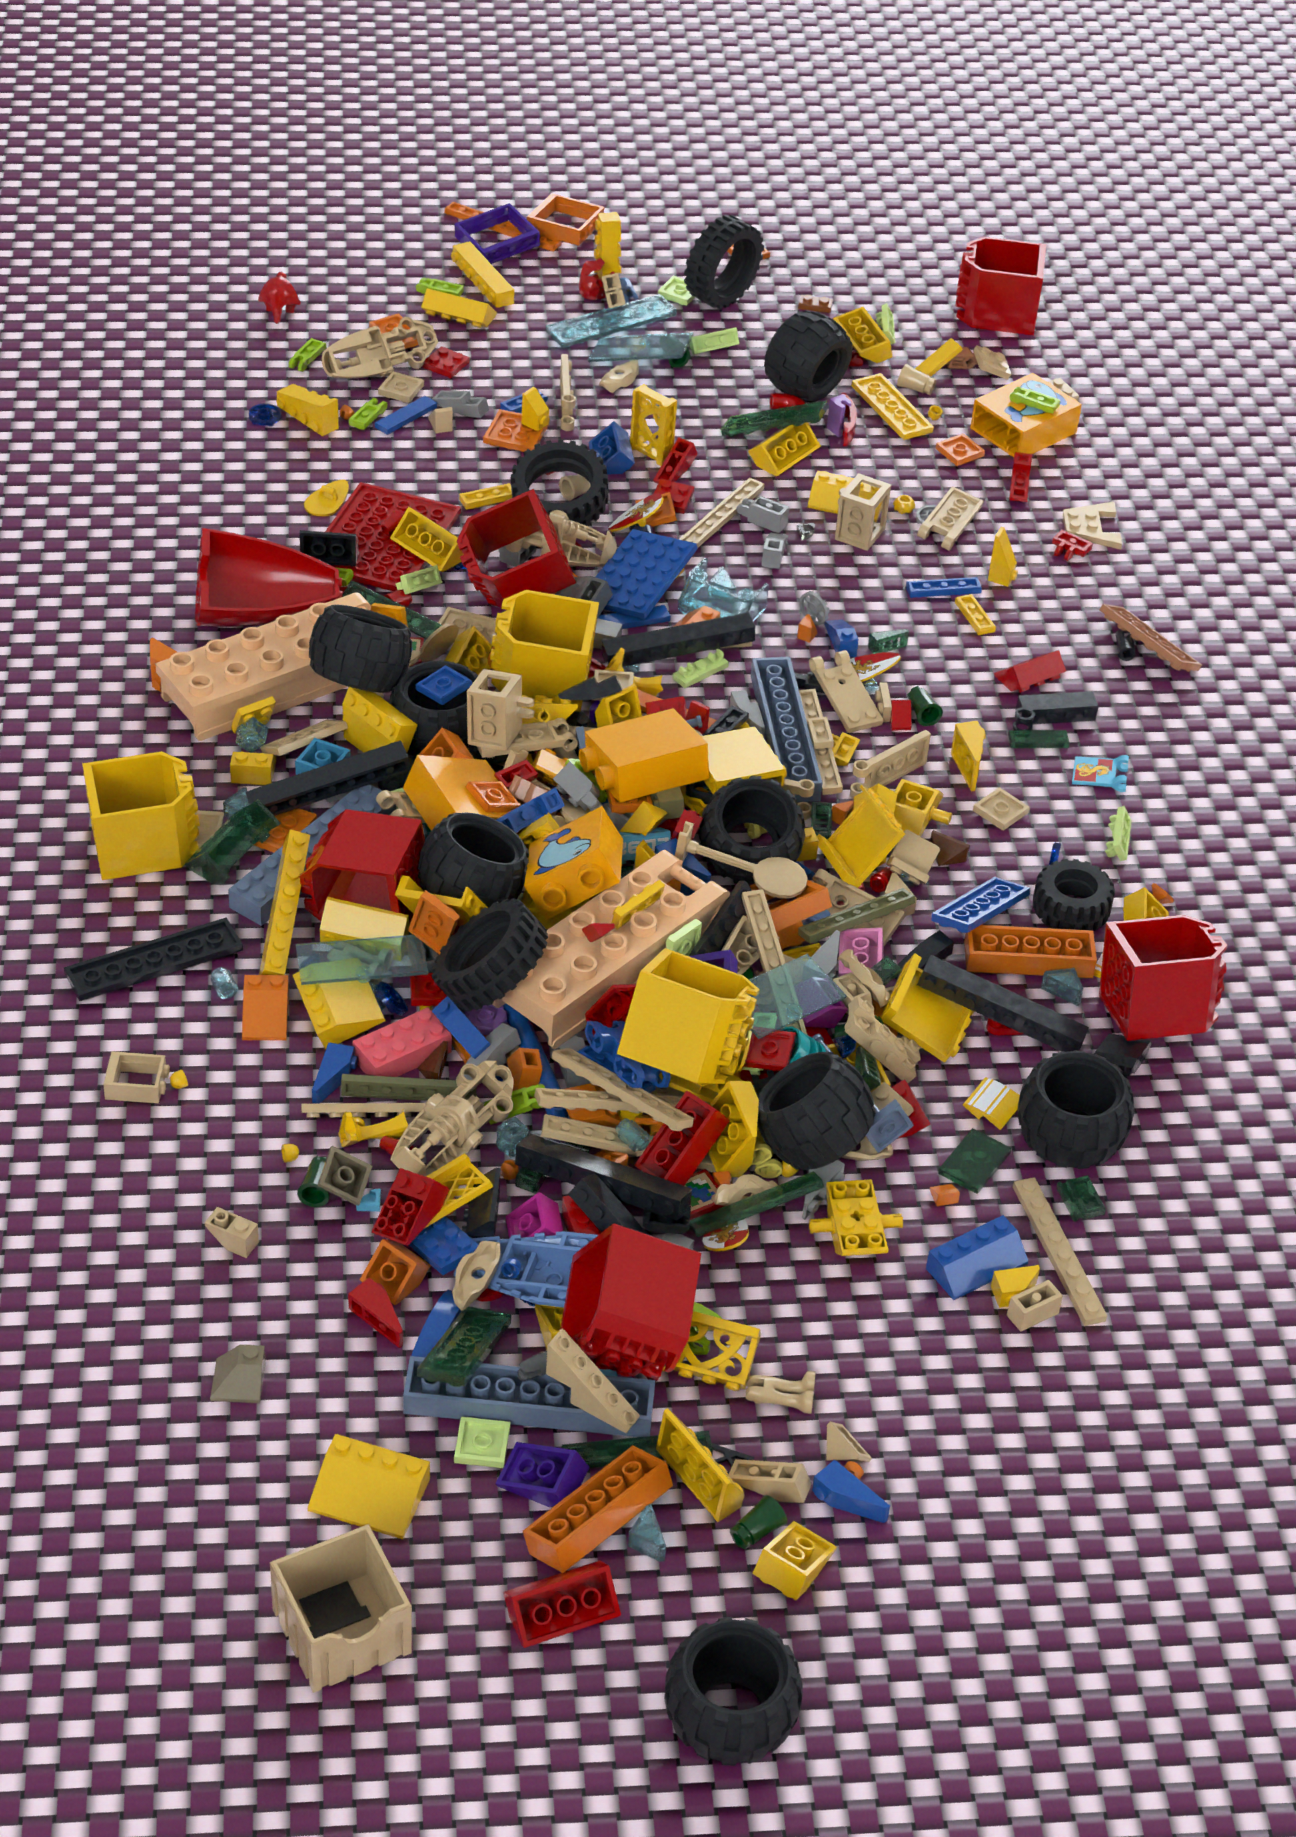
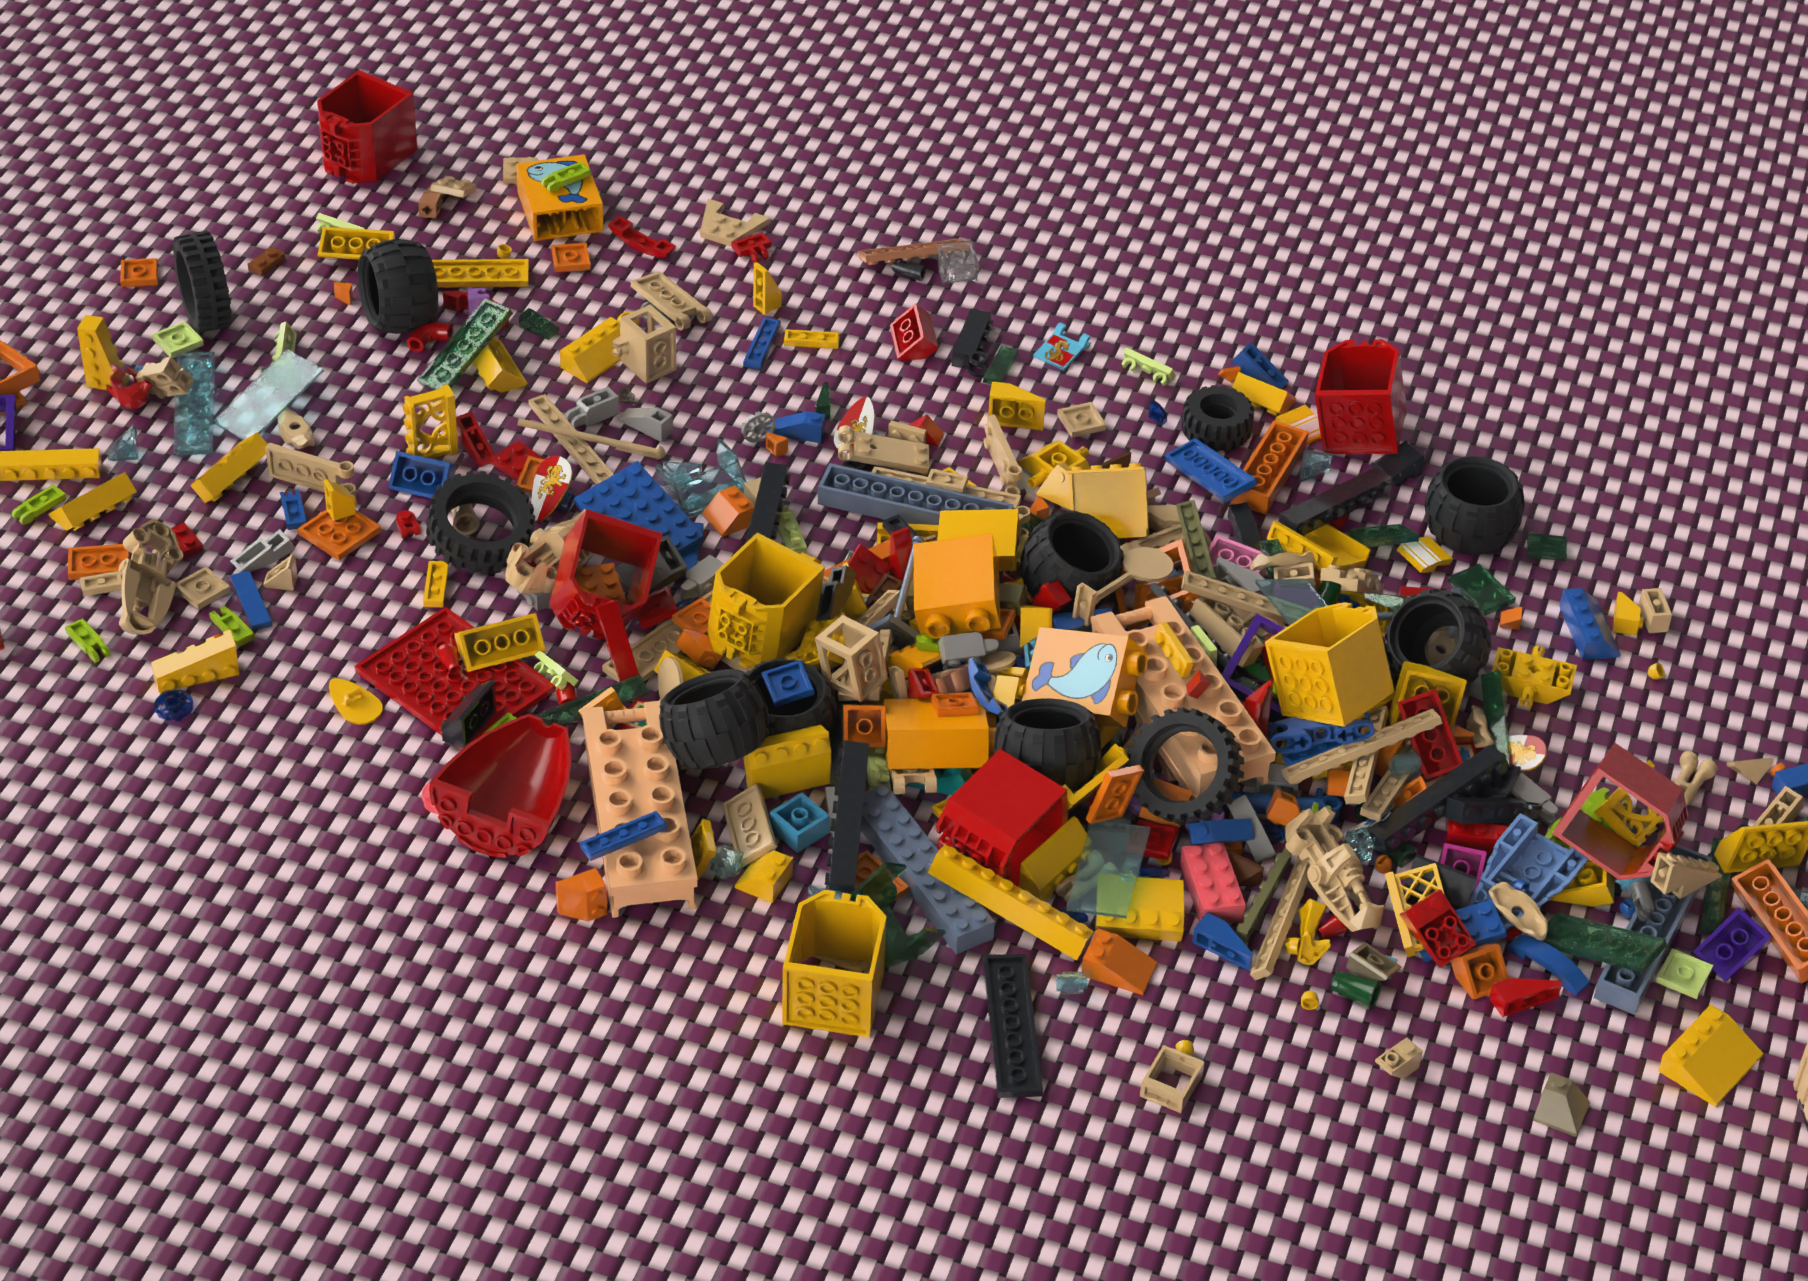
camera: 65 degrees left, 0 degrees up
light grey slope [730,690,765,738] -> none
tan plant [897,364,936,395] -> none
dark green plant [908,686,943,726] -> none
yellow tile [915,338,963,376] -> none
tan plate [1013,1177,1107,1326] -> none
none -> clear light blue slope [108,425,139,461]
none -> yellow wedge [190,432,268,503]
none -> tan bar [517,418,665,460]
none -> clear green slope [519,308,559,340]
none -> blue tile [580,811,667,861]
none -> red slope [594,599,639,682]
none -> clear slope [937,240,979,283]
none -> blue slope [1231,342,1289,389]
none -> clear green tile [1349,524,1419,547]
none -> yellow hinge [1648,663,1665,680]

